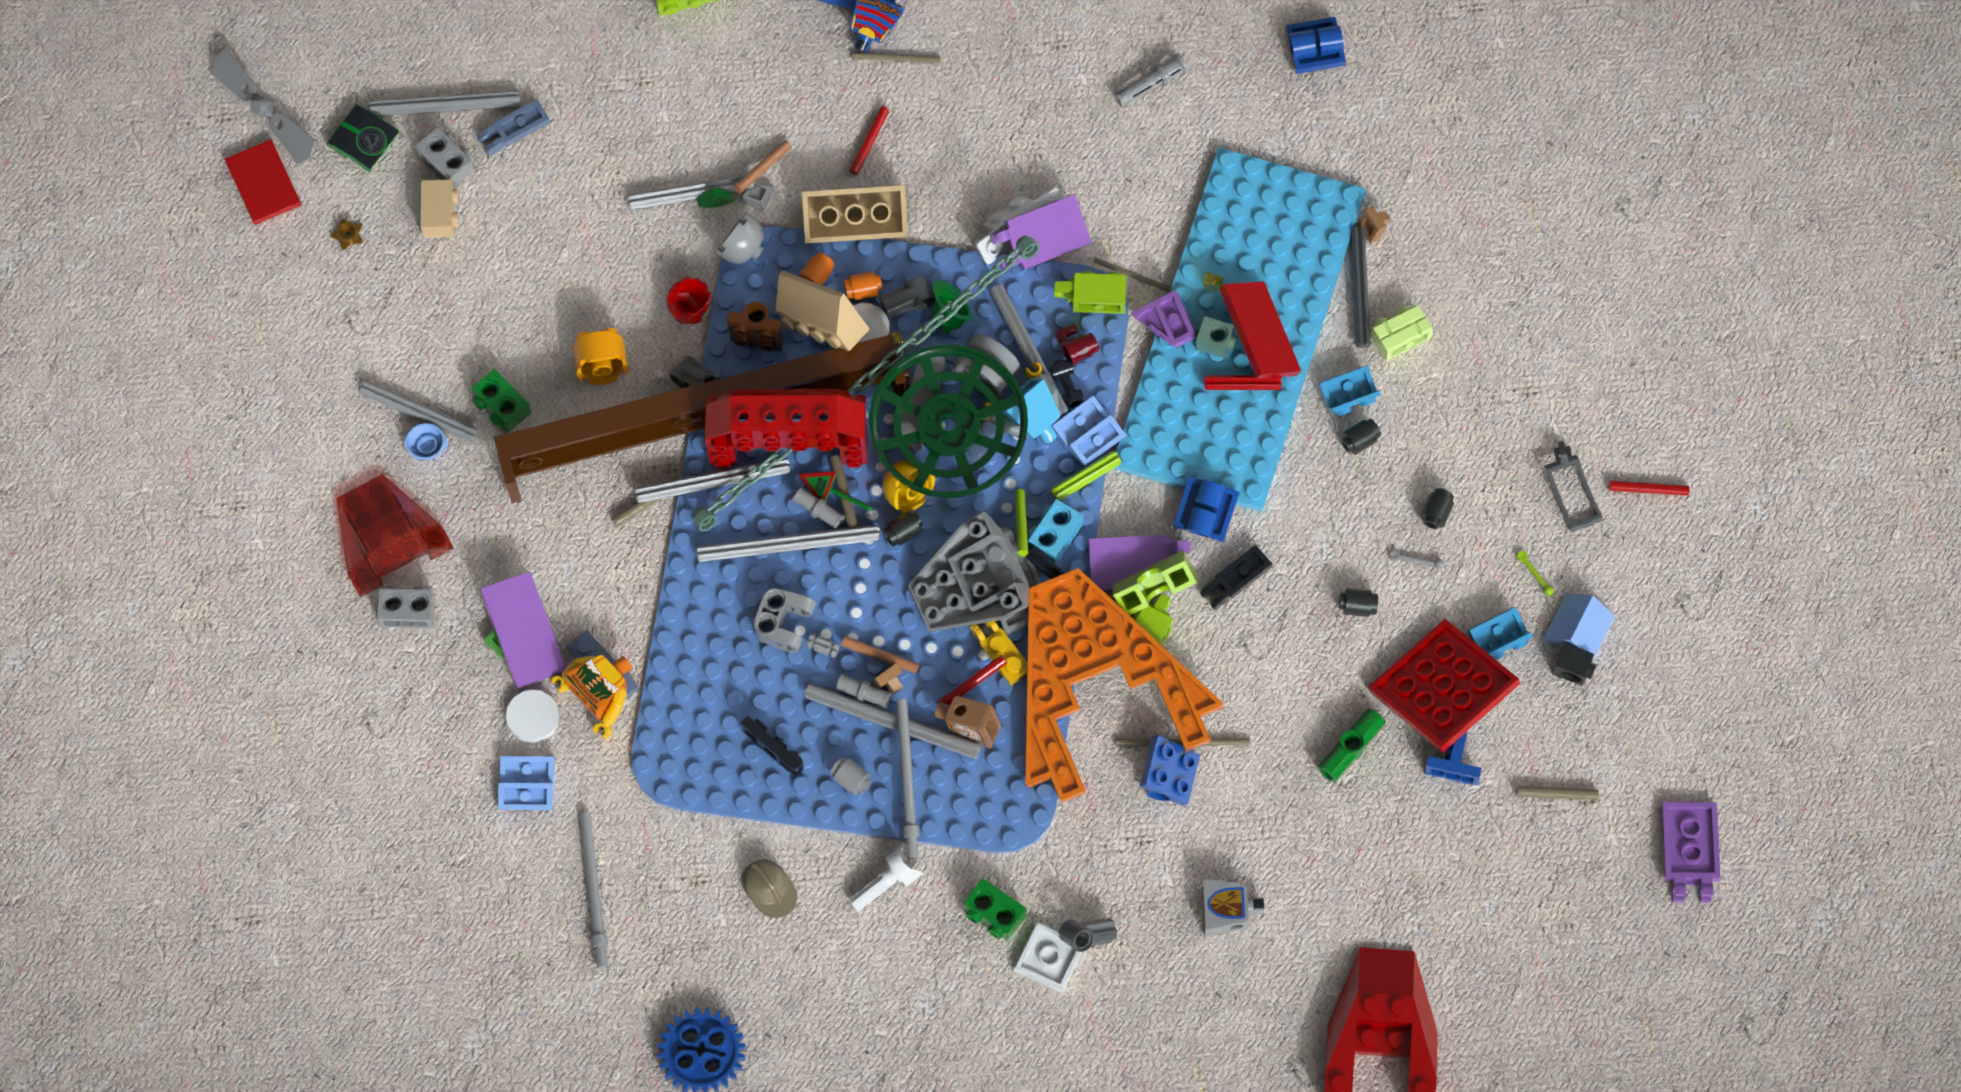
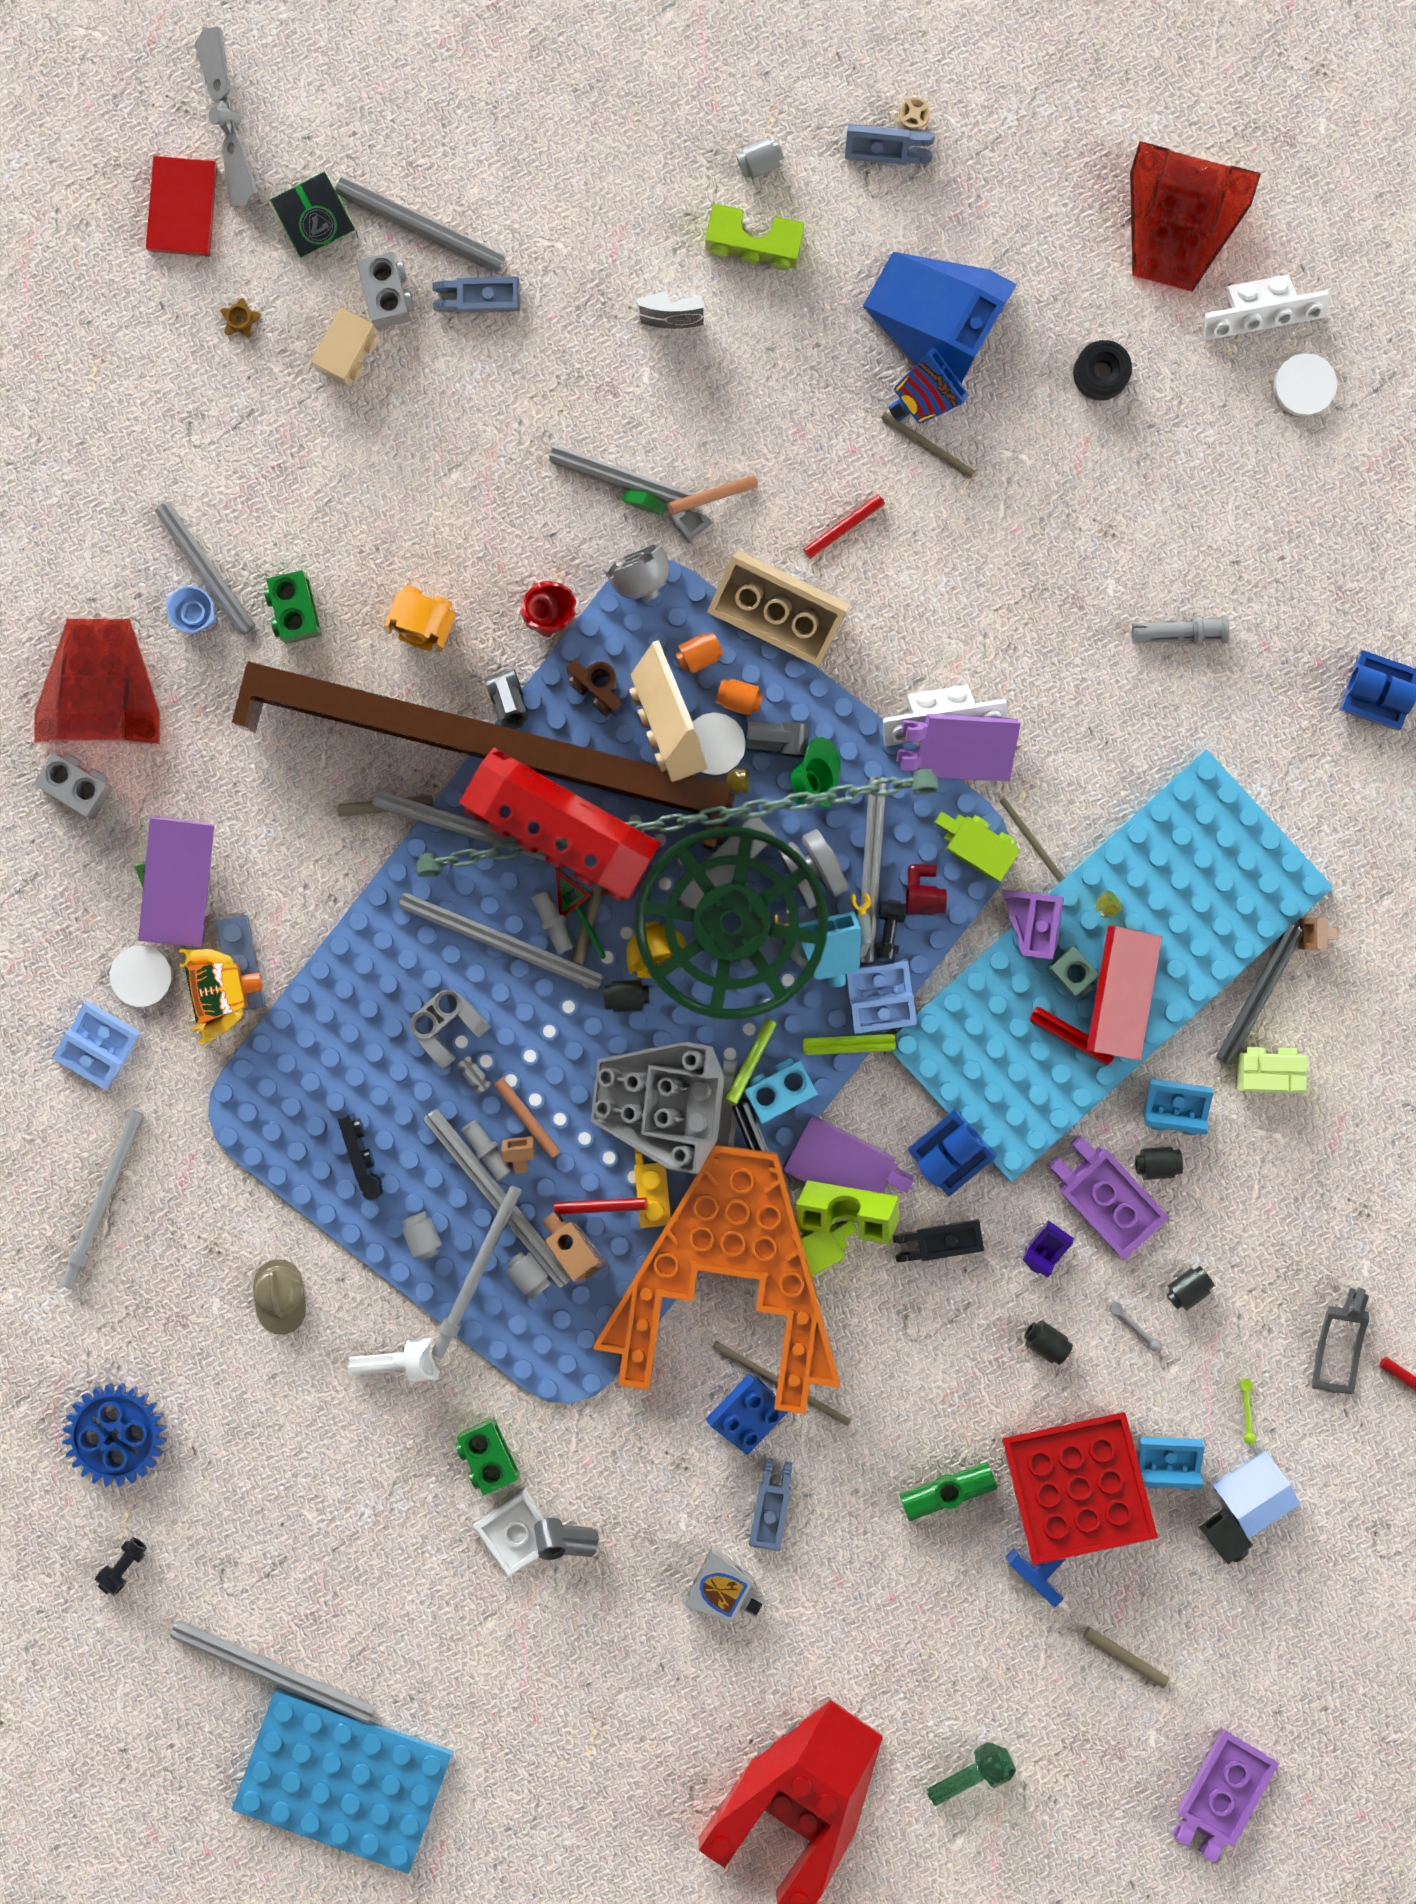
camera: 30 degrees right, 20 degrees up
none -> light grey brick [506,1251,551,1300]
none -> slope [636,291,704,329]
none -> sand blue hinge [749,1458,793,1551]
none -> clear green piece [927,1742,1016,1806]
none -> dark purple bracket [1023,1220,1074,1278]
none -> medium lavender tile [1048,1136,1170,1260]

